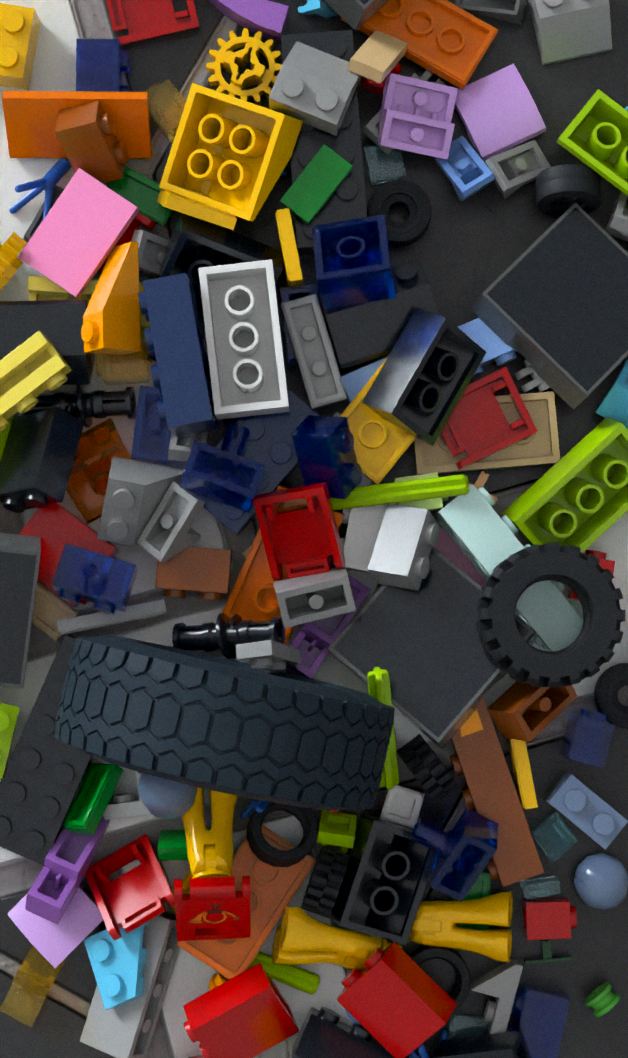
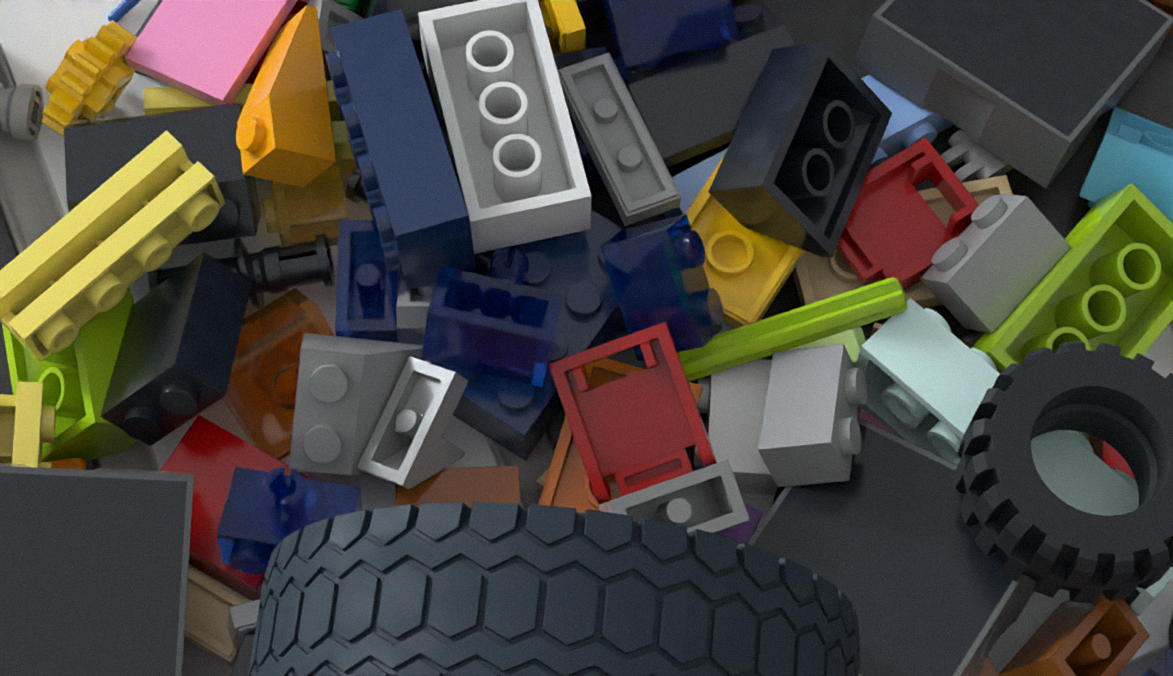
camera: 15 degrees left, 20 degrees down
none -> light grey brick [920,194,1071,333]

